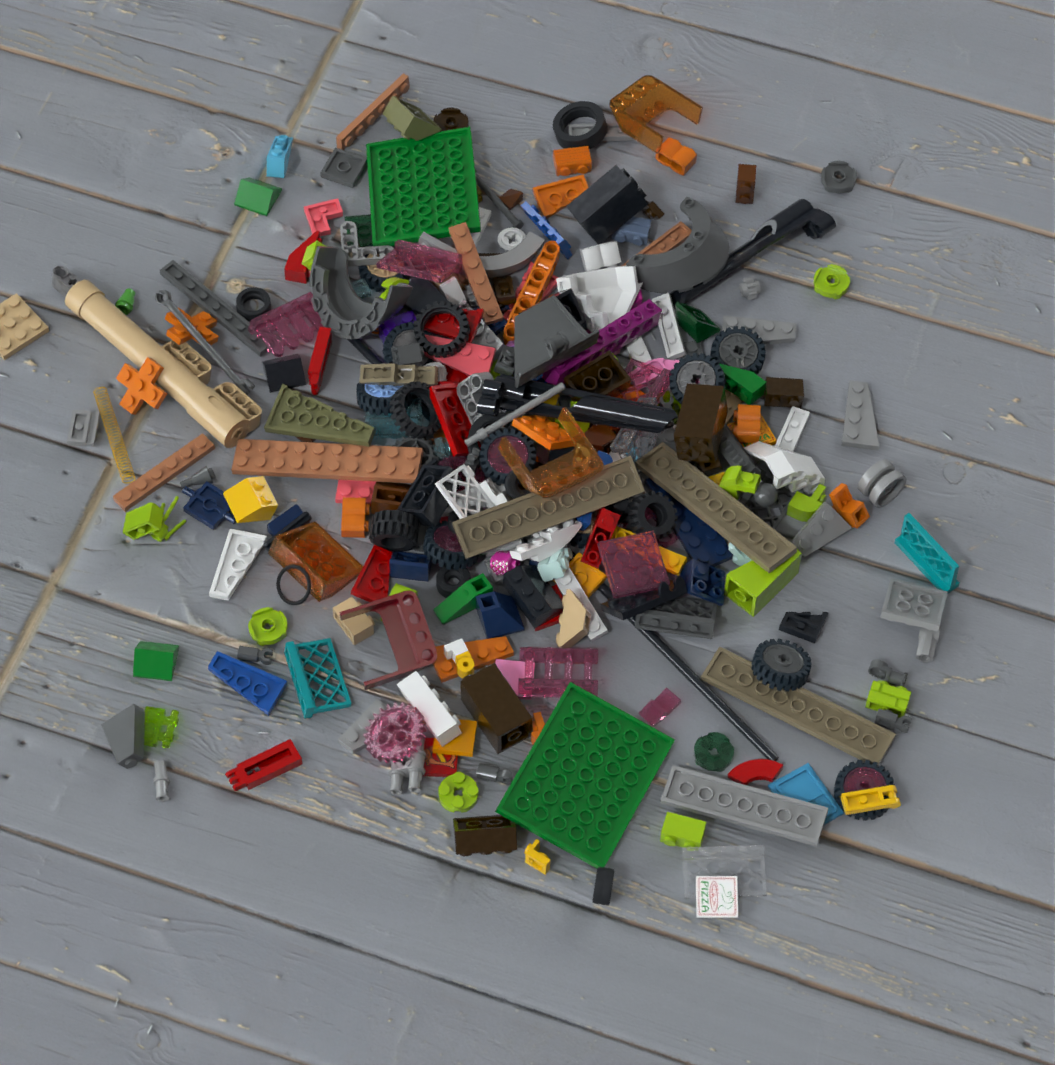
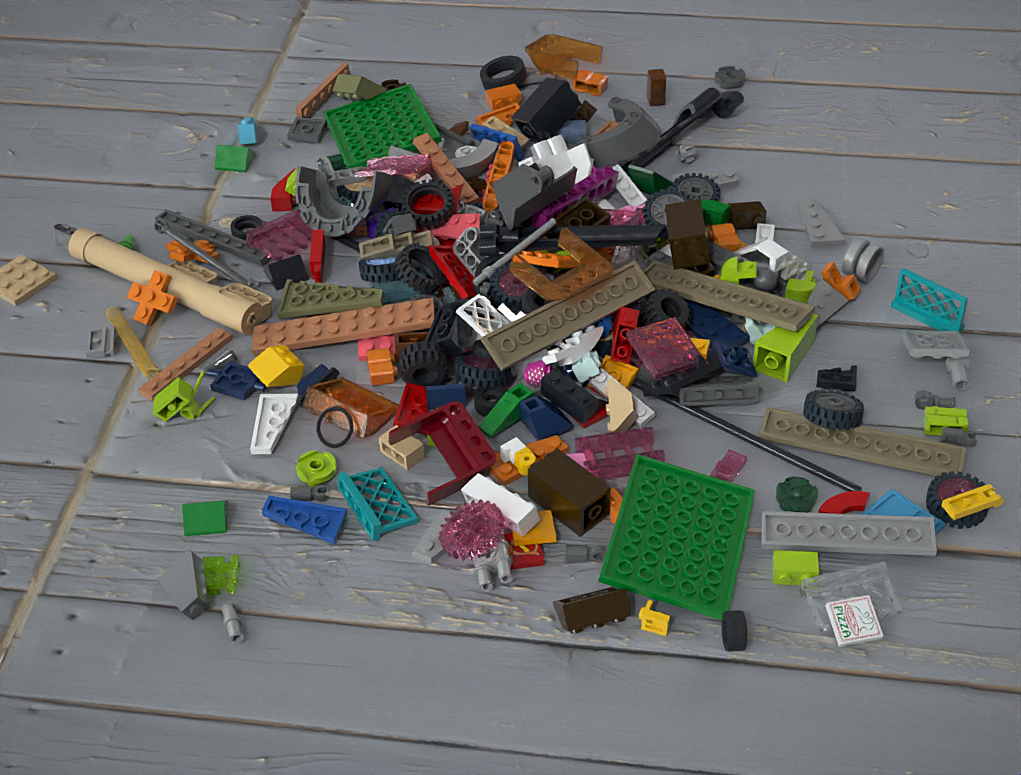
camera: 10 degrees left, 15 degrees down
red hinge [225,739,302,791] -> none
coral plate [304,198,343,237] -> none
lime plate [438,772,479,813] -> none
lime plate [813,264,850,299] -> none
none -> tan plate [483,116,530,149]

